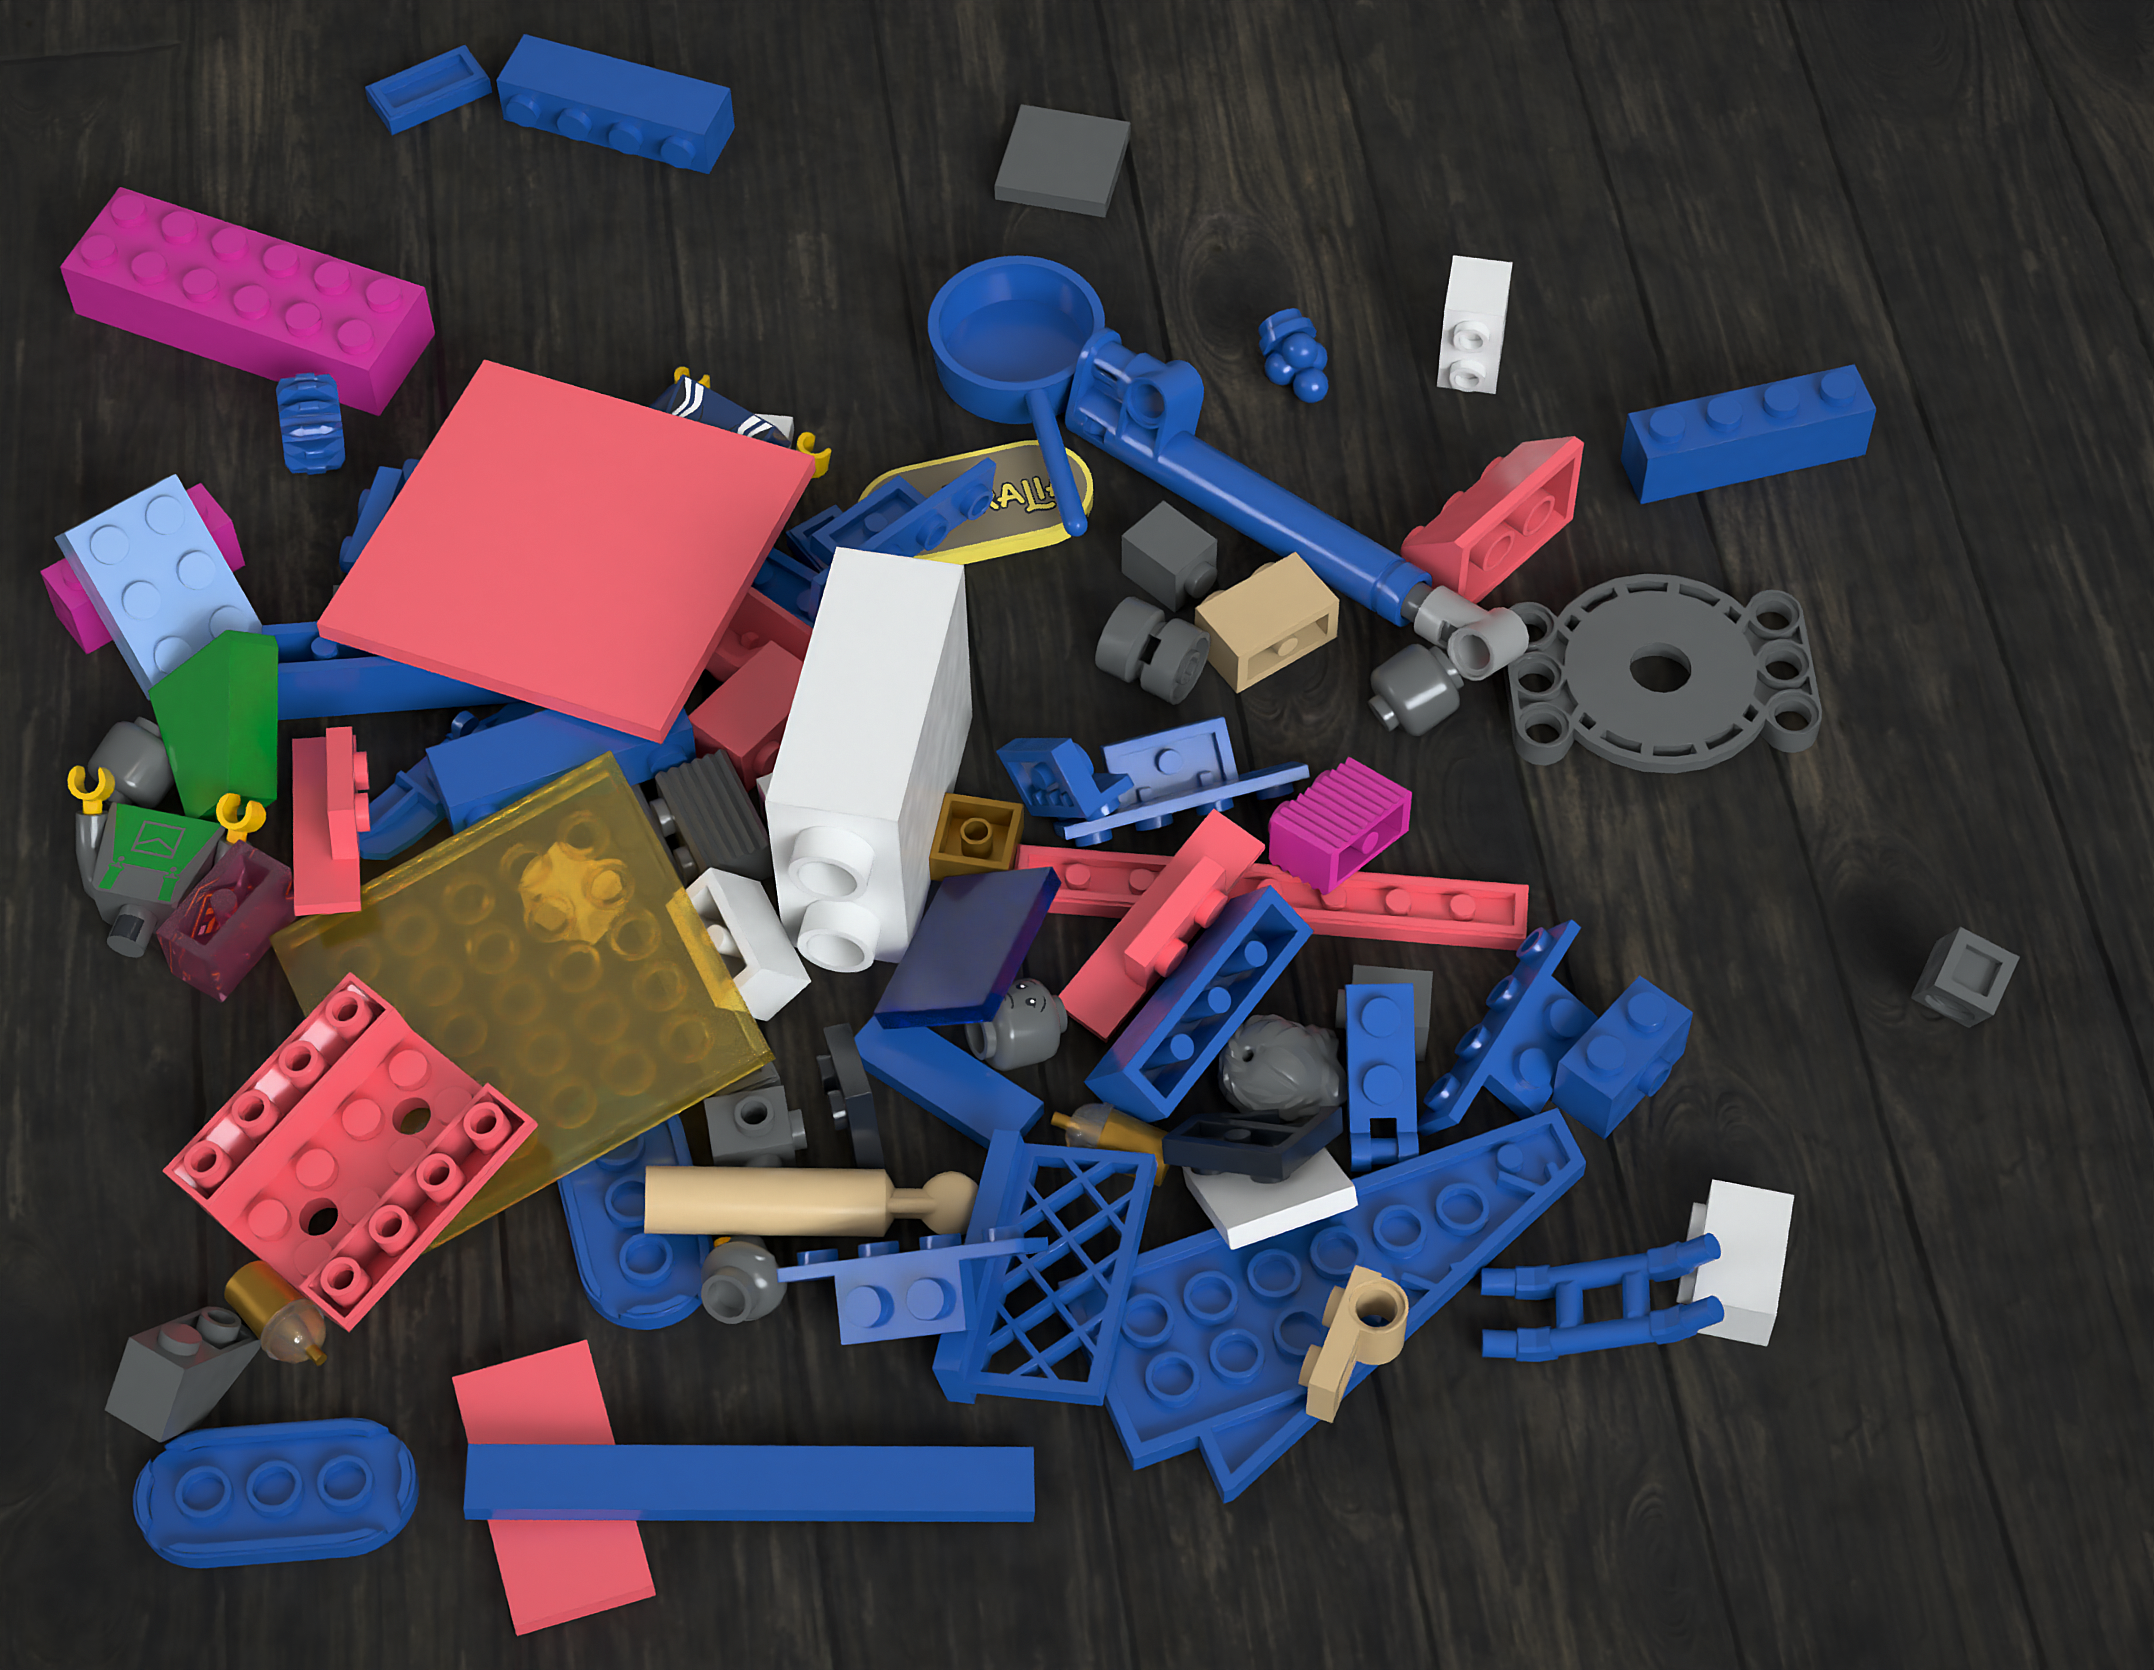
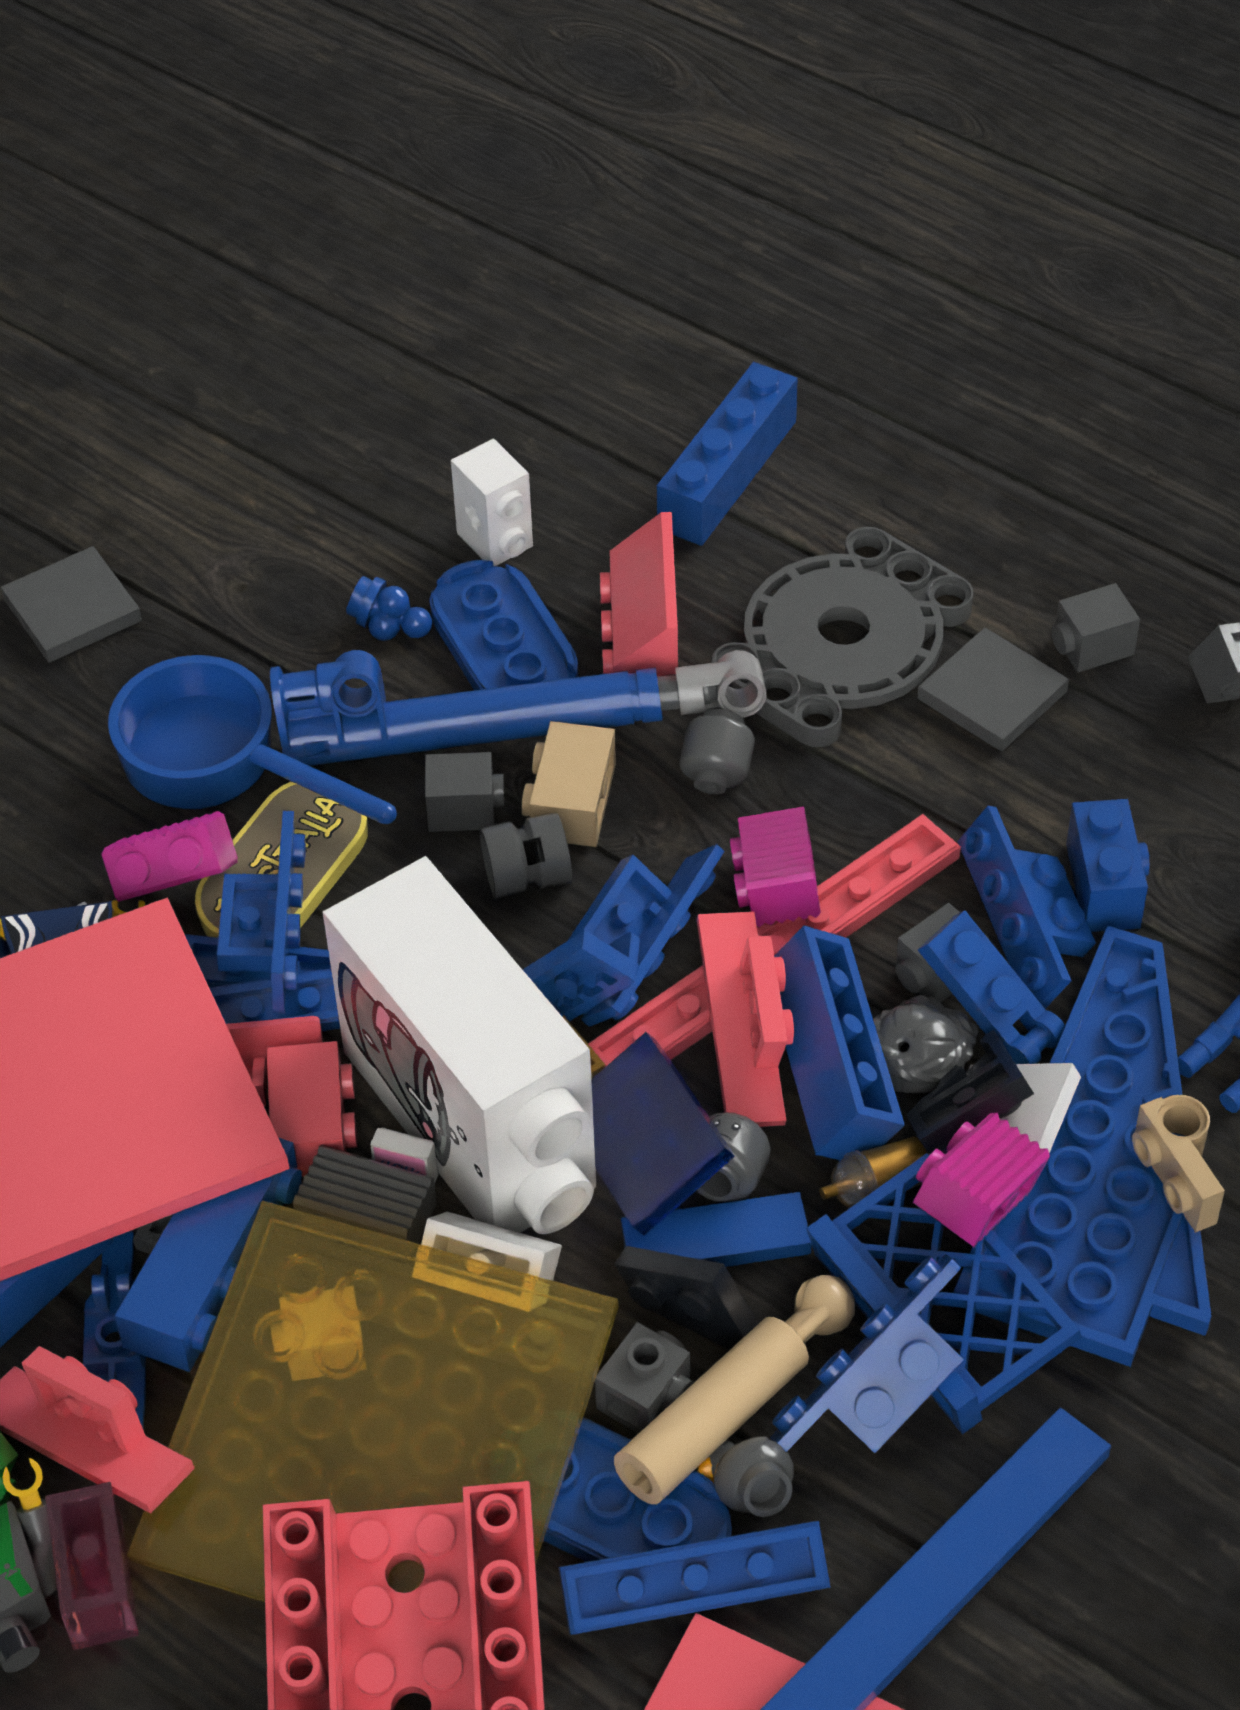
camera: 45 degrees left, 5 degrees down
none -> dark pink brick [101,811,238,902]
none -> blue tile [430,560,578,690]
none -> blue tile [558,1521,831,1635]
none -> dark pink brick [913,1113,1050,1247]
none -> dark grey tile [917,627,1069,752]
none -> dark grey brick [1051,583,1140,672]

